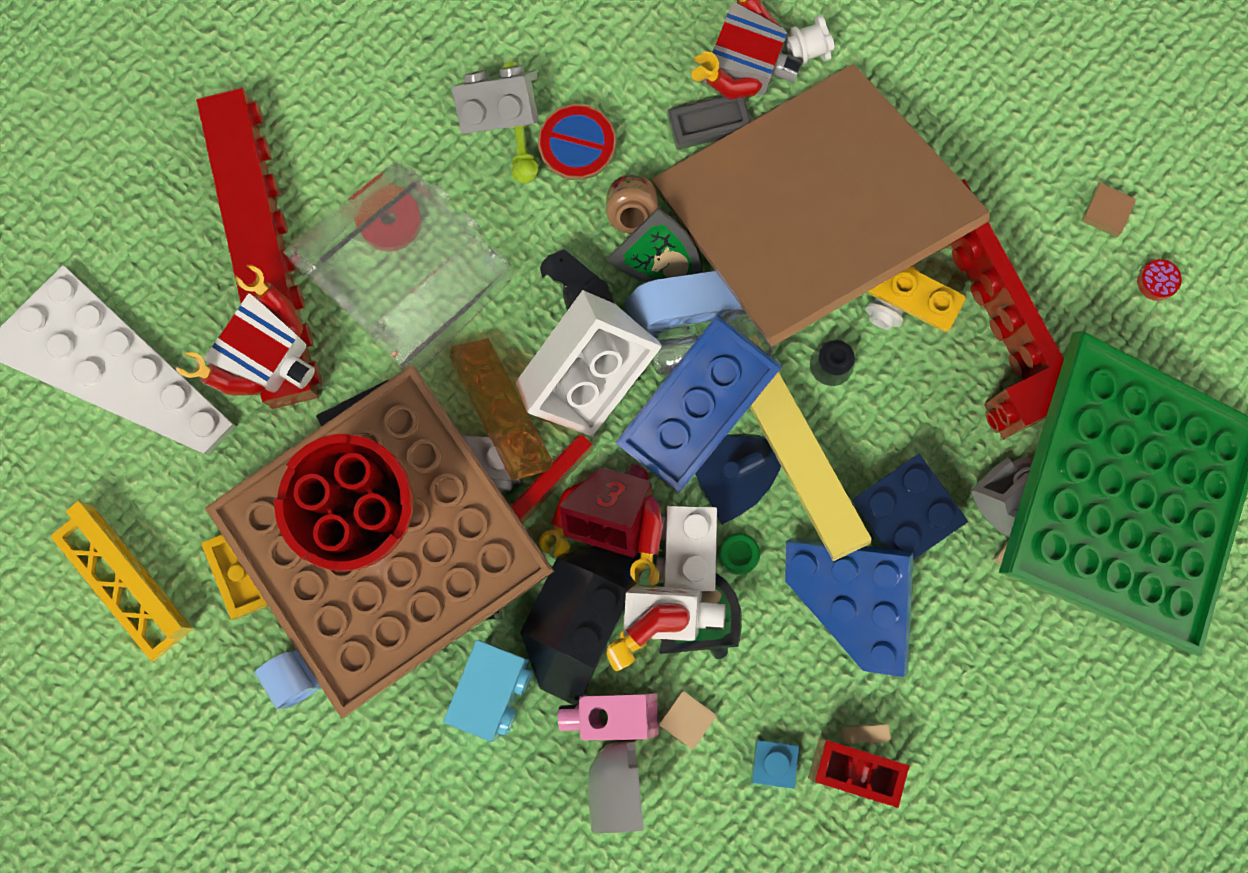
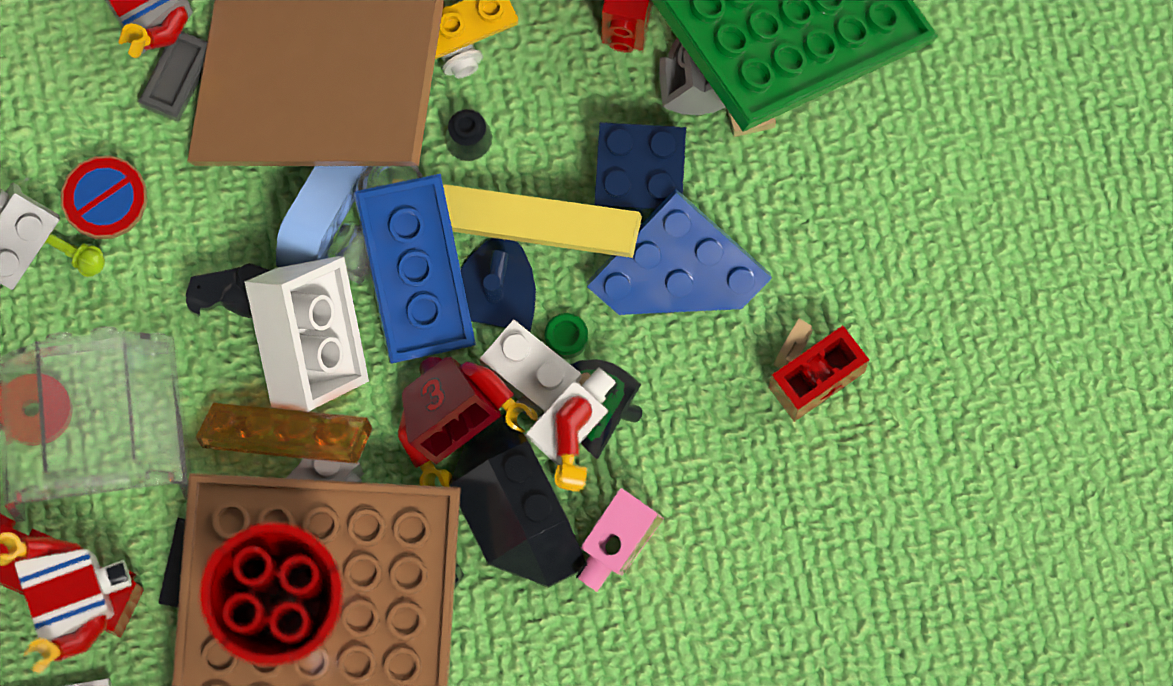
camera: 50 degrees left, 5 degrees down
medium azure brick [443,640,533,742] -> none
red tile [511,435,593,524] -> none
light grey brick [587,739,644,833] -> none
medium nougat head [606,174,658,234] -> none
shield [607,208,703,283] -> none
tan tile [659,690,717,750] -> none
dark azure plate [751,740,799,789] -> none

